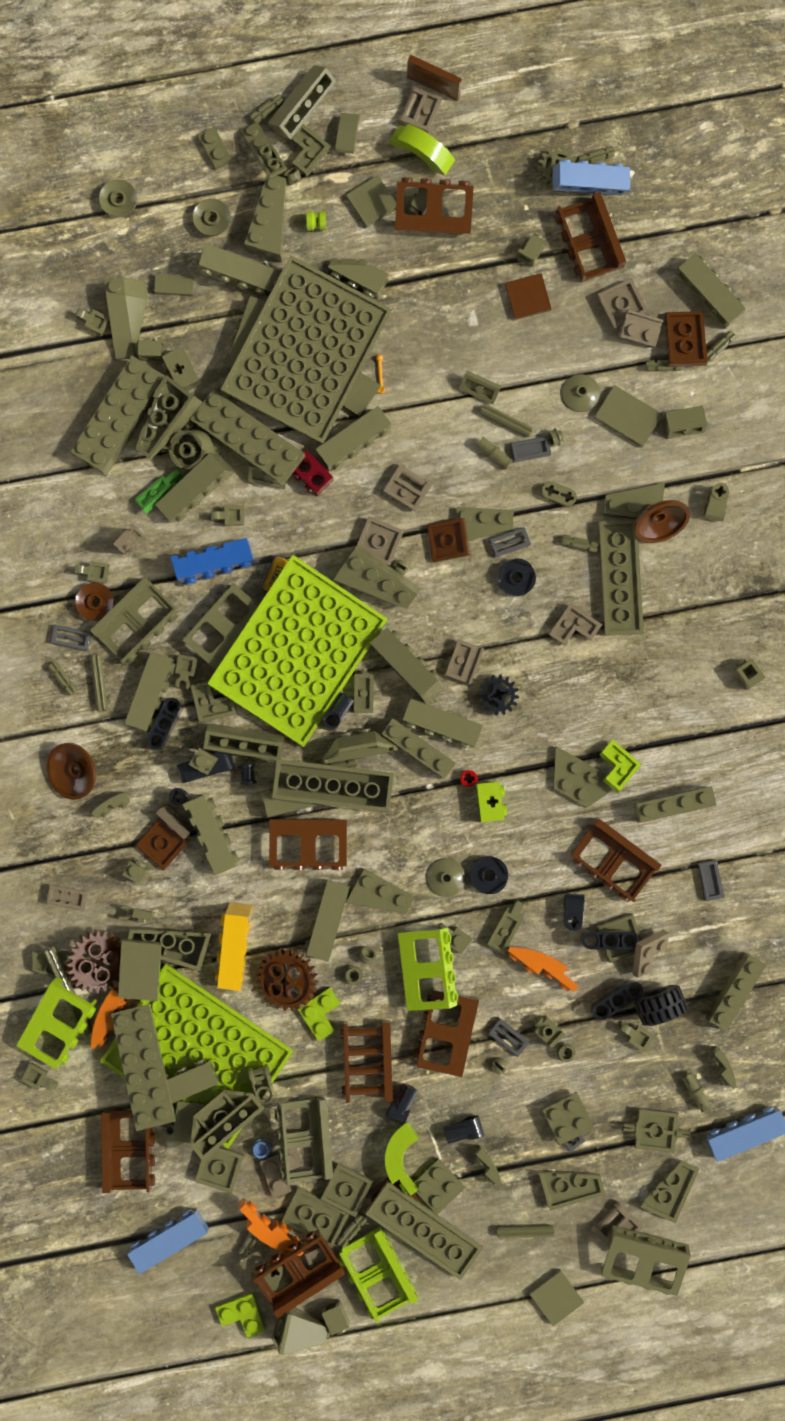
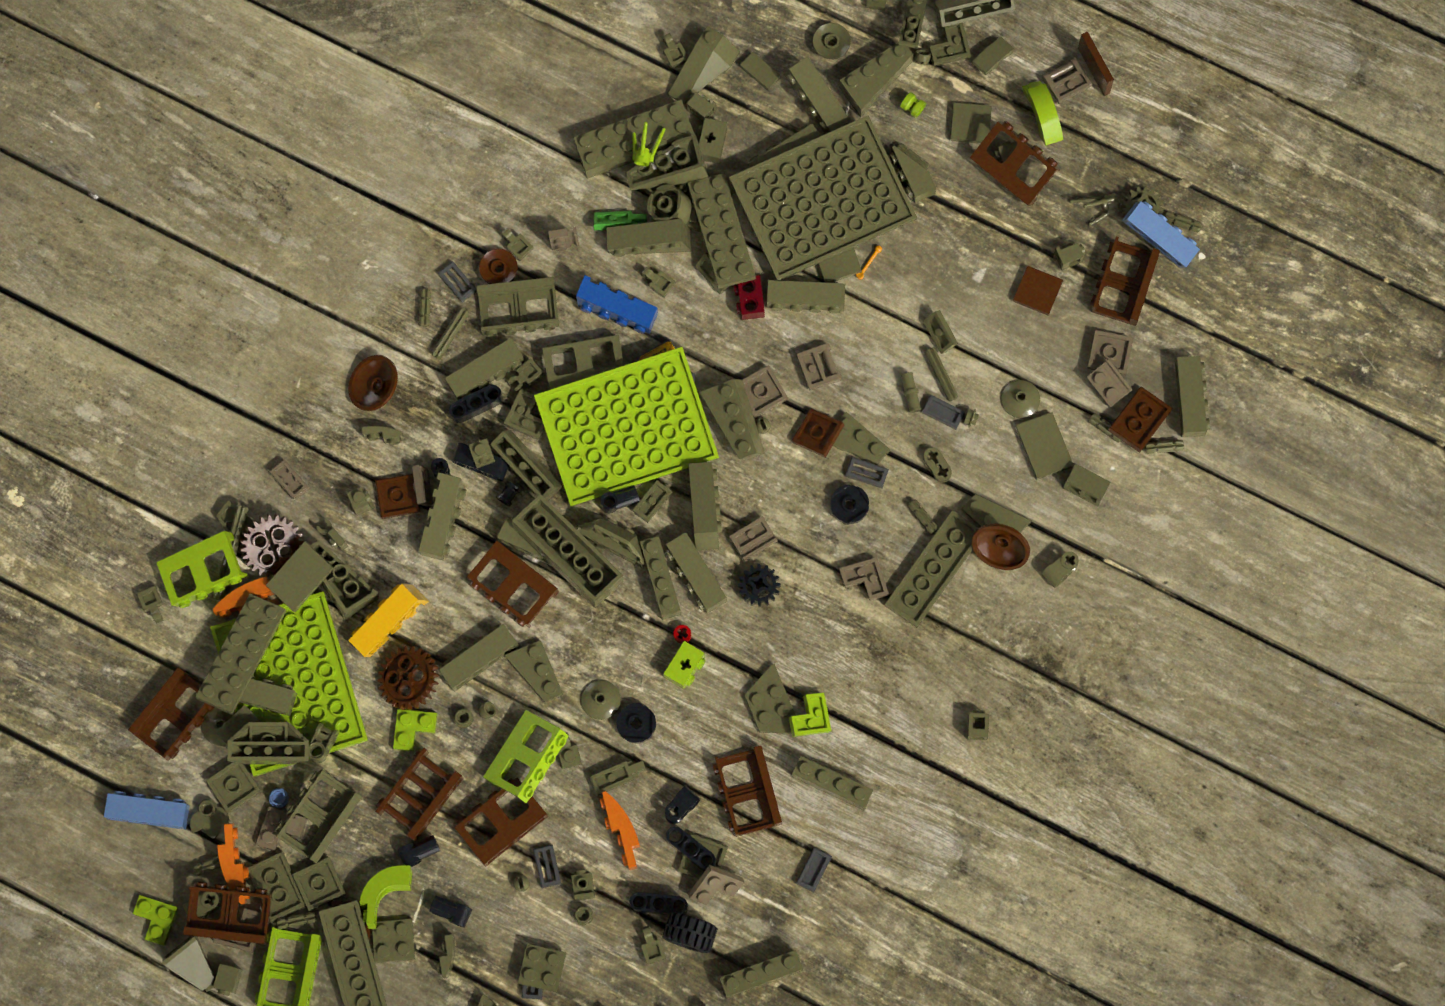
camera: 45 degrees right, 10 degrees down
none -> olive plate [190,799,230,838]
none -> lime plant [632,122,666,166]
none -> olive plant [1069,193,1120,226]

